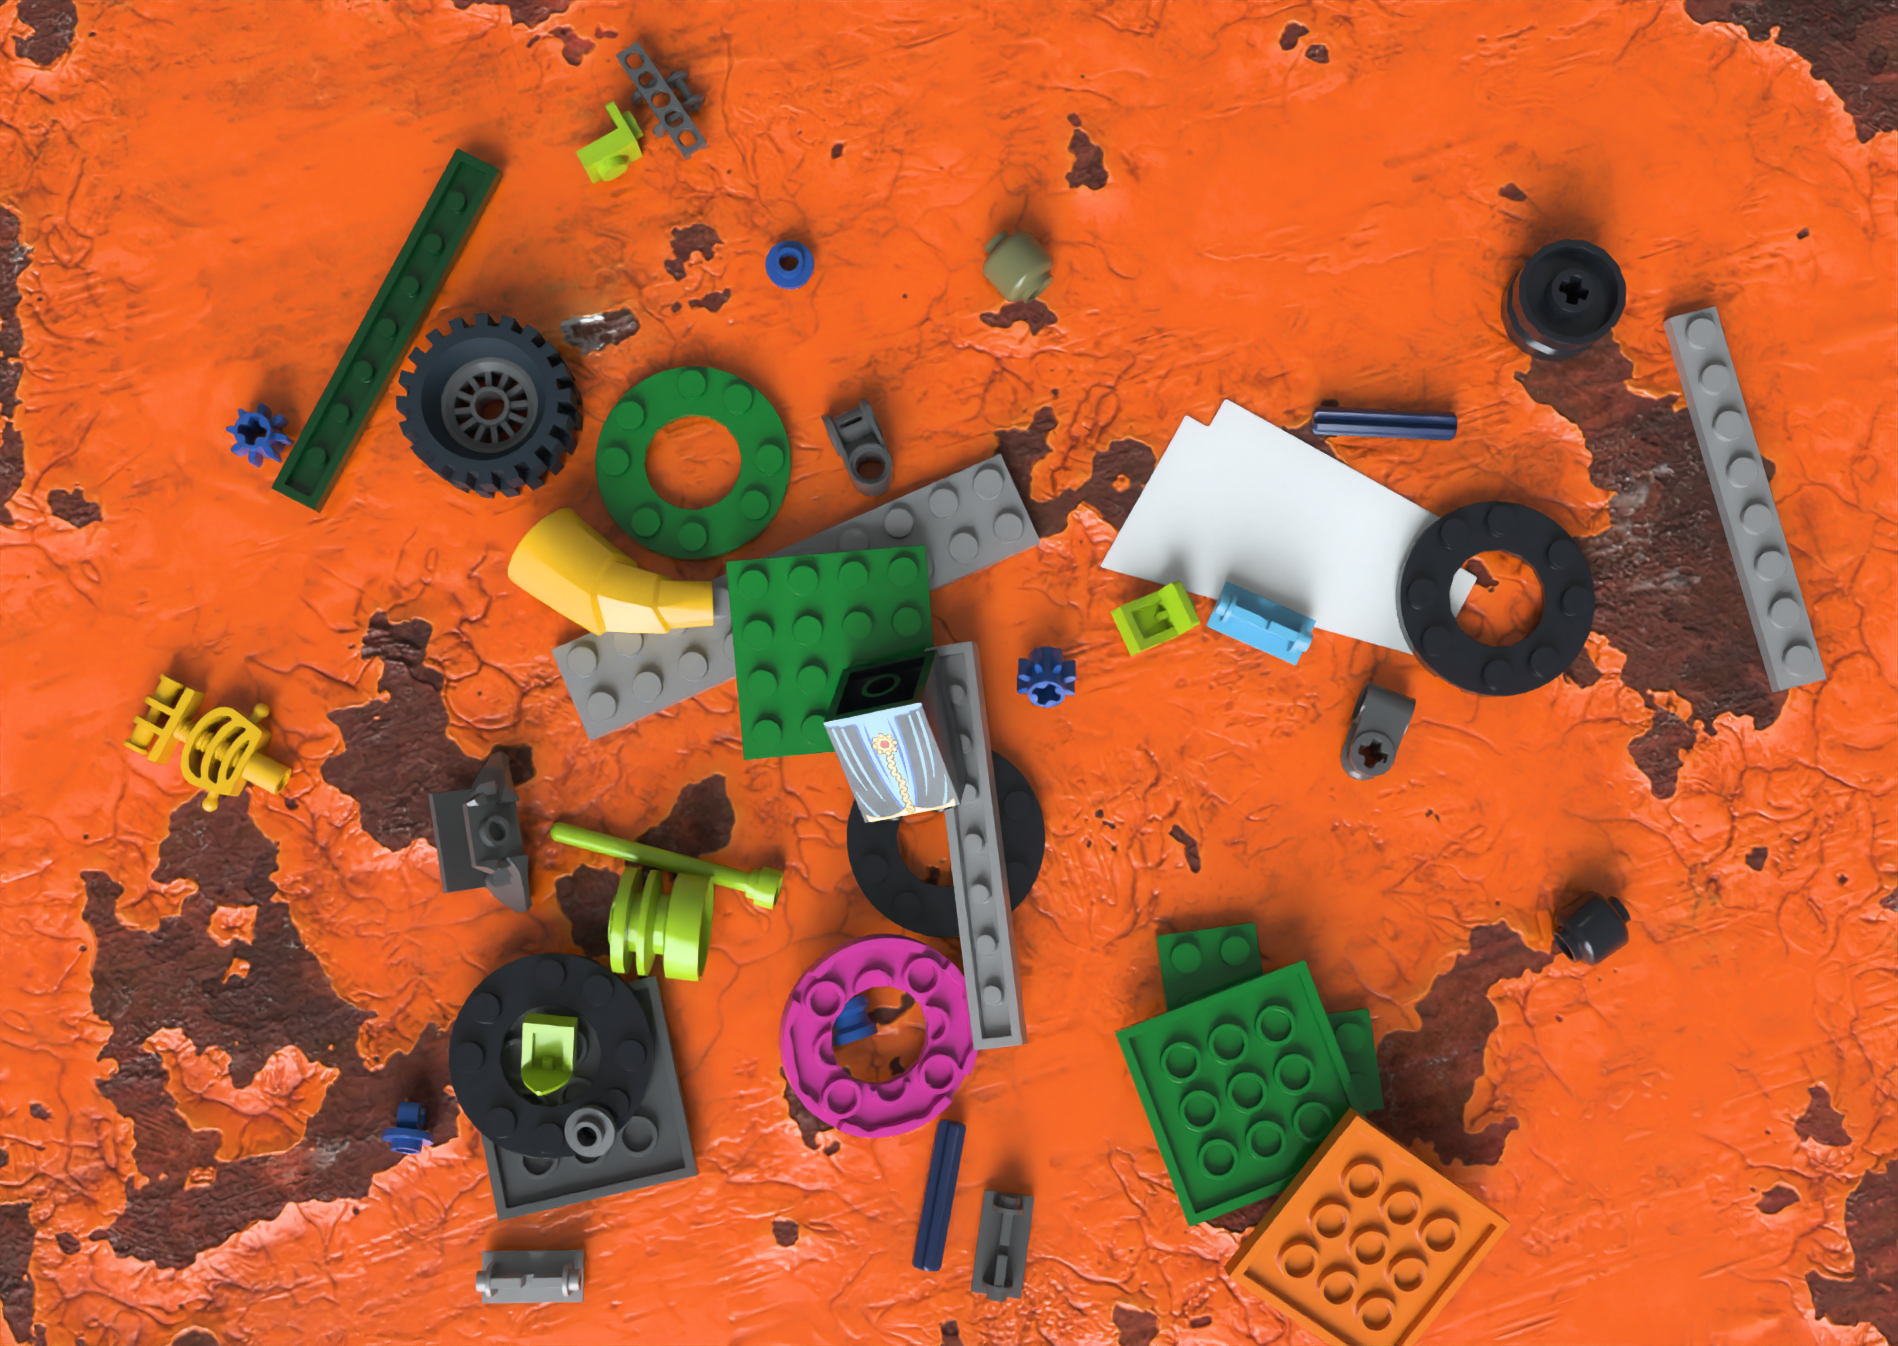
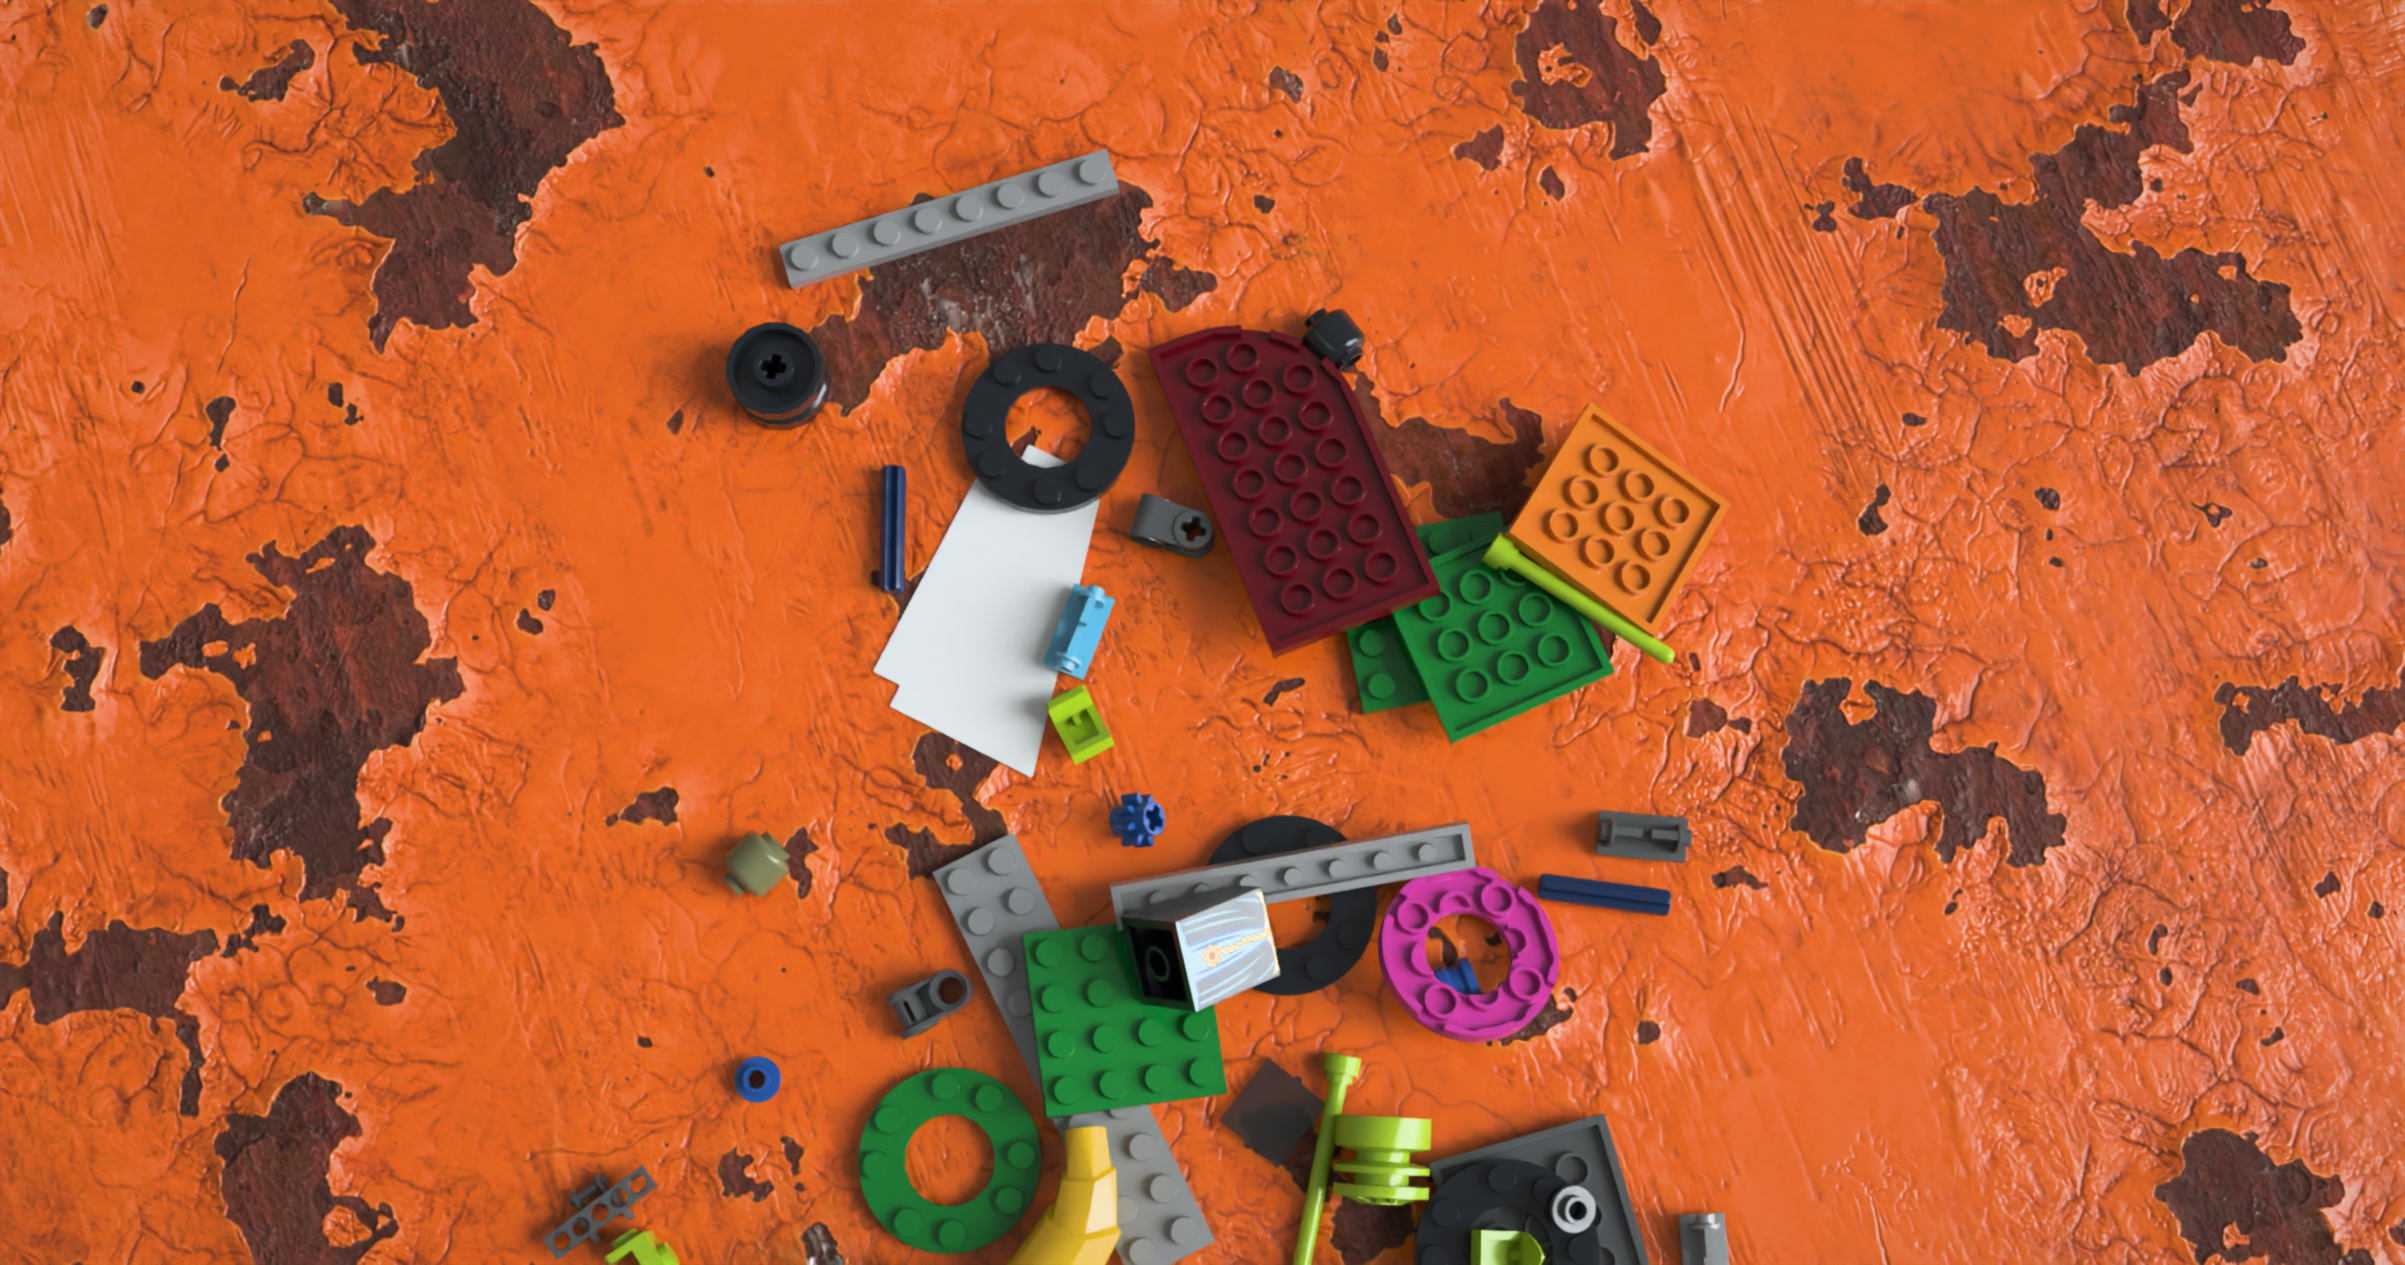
camera: 90 degrees left, 5 degrees down
none -> dark red plate [1147,325,1441,658]
none -> clear smoke piece [1219,1057,1325,1168]
none -> lime piece [1481,530,1675,664]

